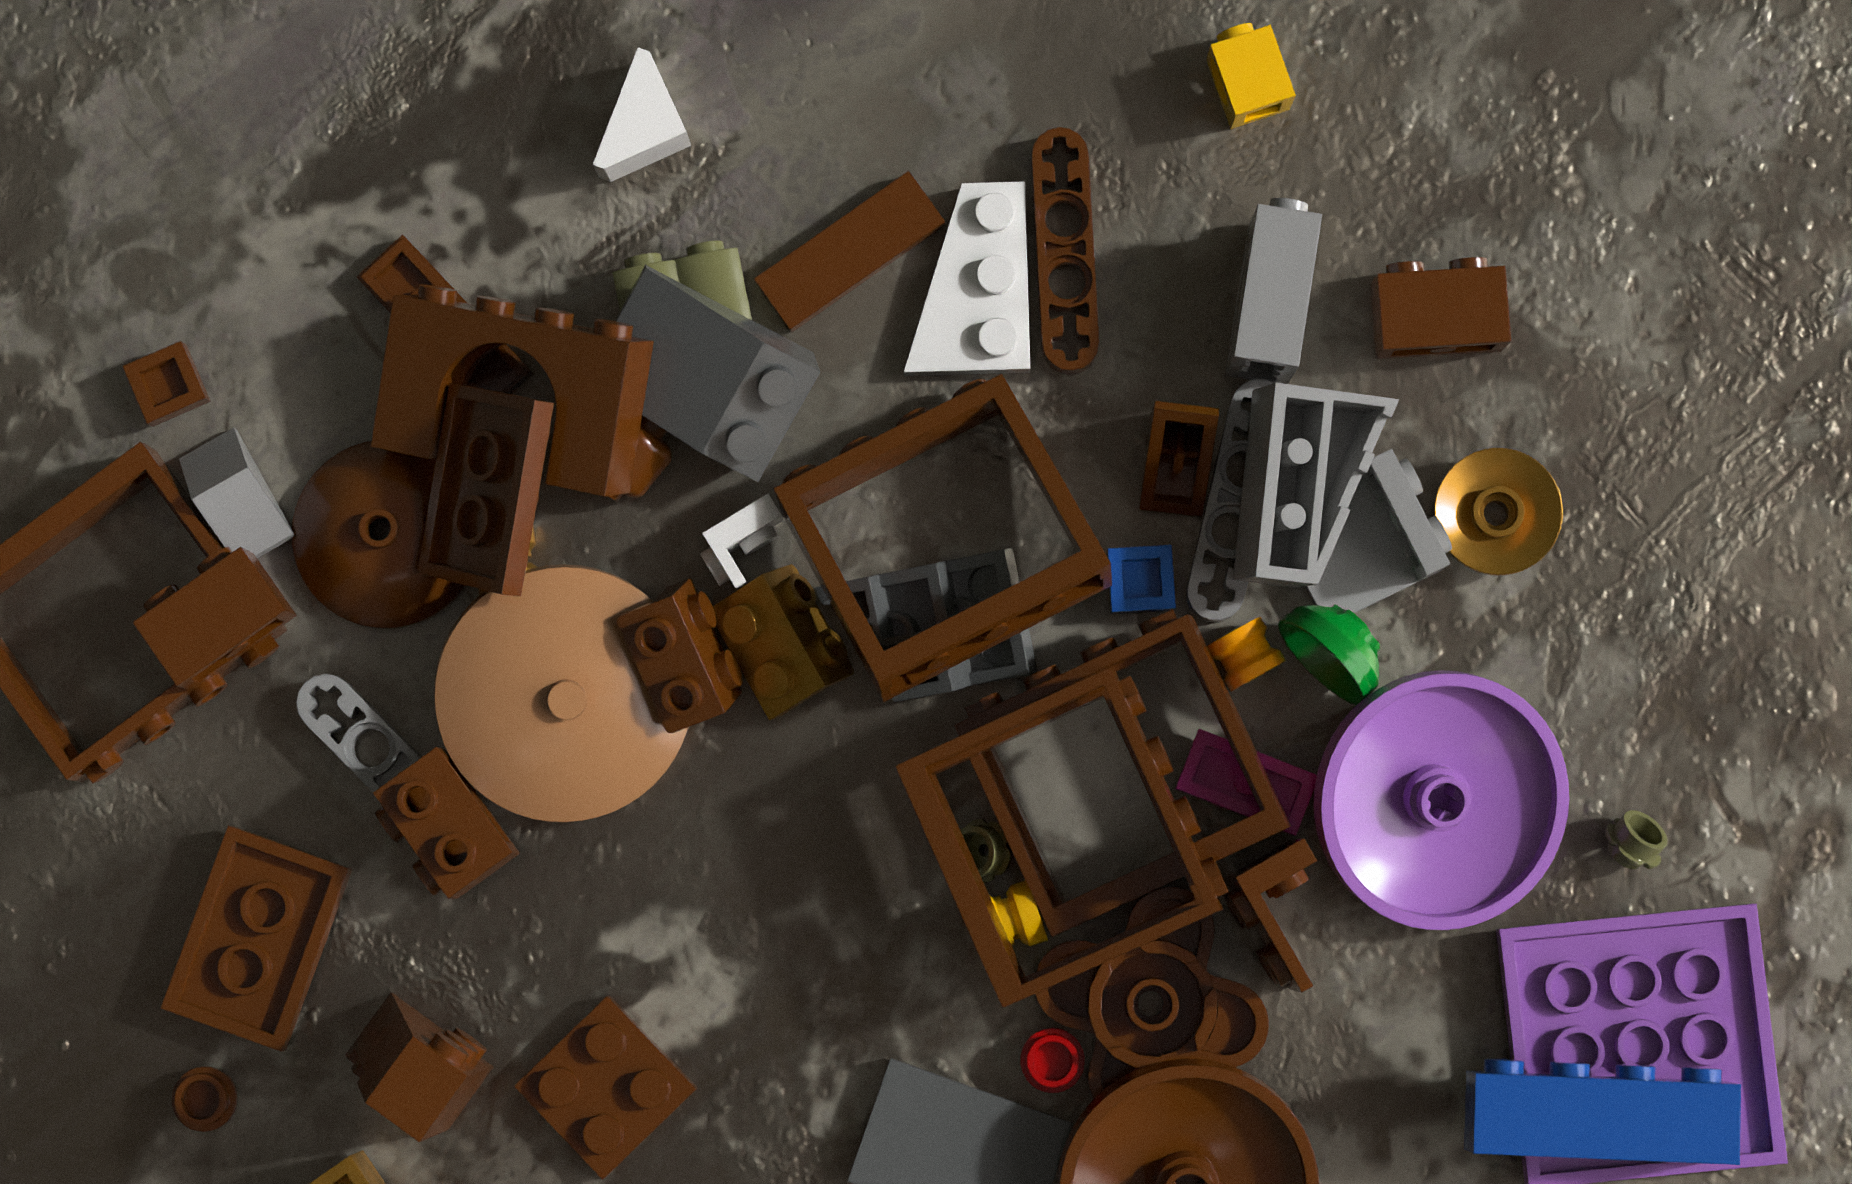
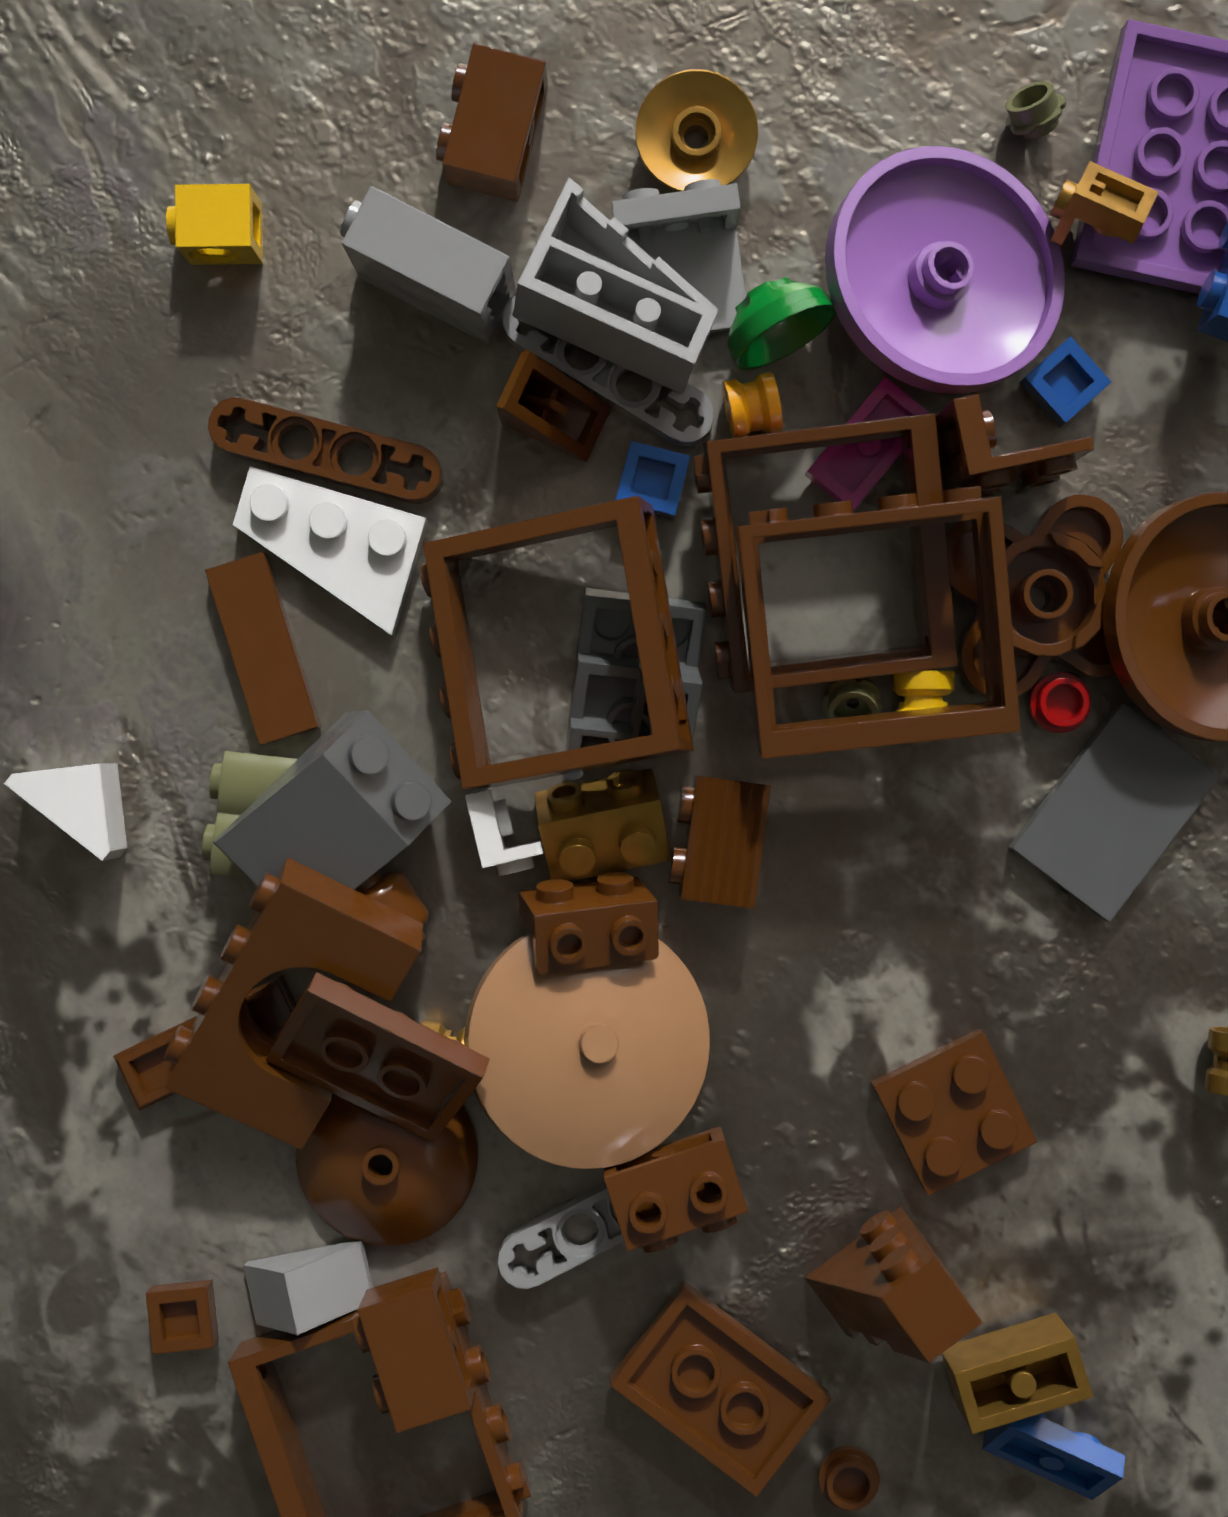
camera: 75 degrees left, 5 degrees up
none -> reddish brown brick [669,775,771,909]
none -> blue plate [1019,336,1111,428]
none -> pearl gold bracket [1050,161,1159,246]

